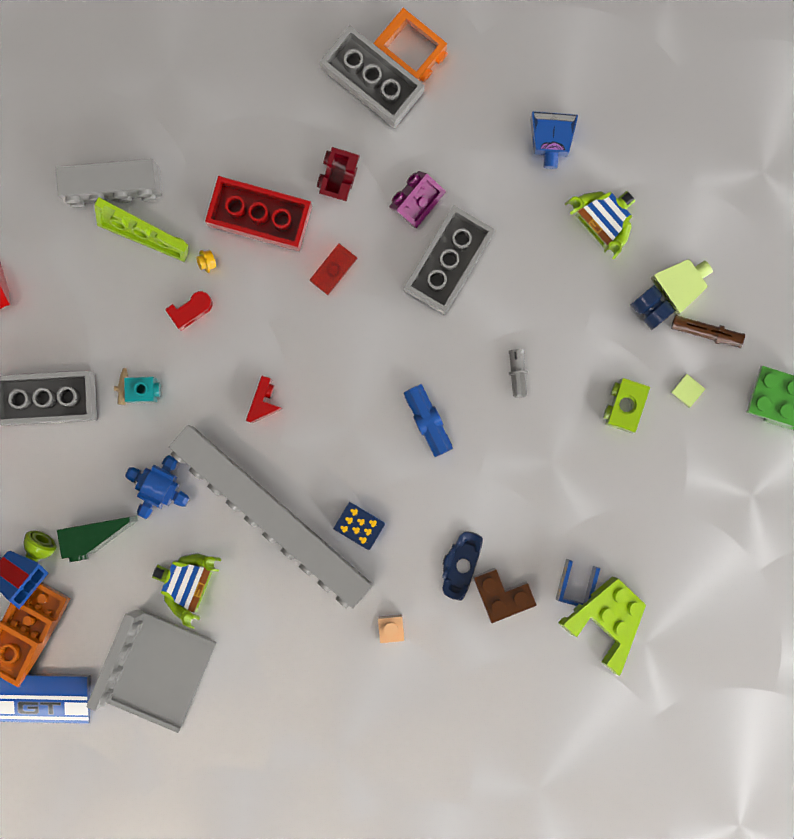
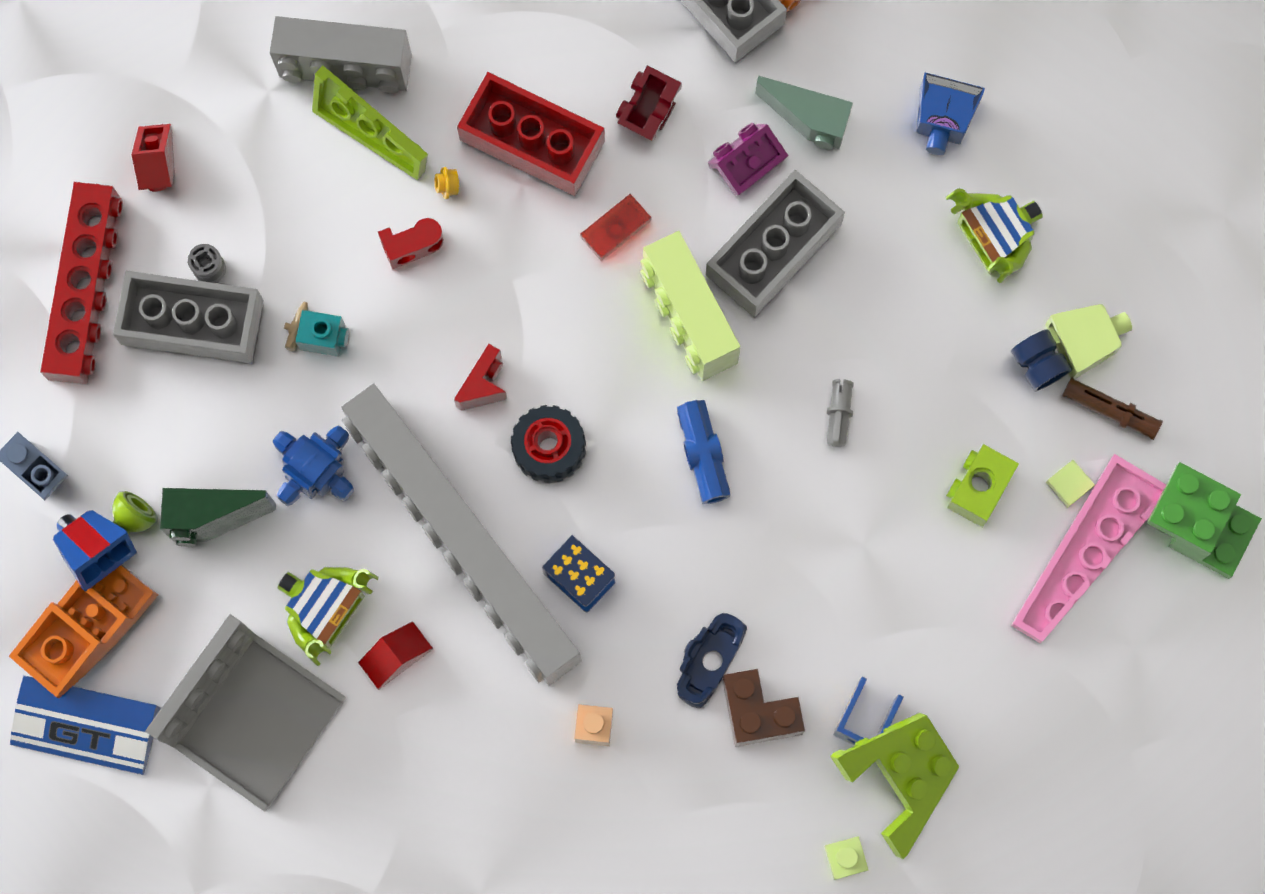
camera: 10 degrees right, 10 degrees down
none -> flat silver wheel [187,244,226,283]
none -> red slope [358,621,433,690]
none -> black wheel [511,405,586,483]
none -> yellowish green brick [640,231,740,381]
none -> sand green slope [755,76,853,149]
none -> yellowish green plate [824,836,868,880]
none -> bright pink wing [1011,454,1166,643]

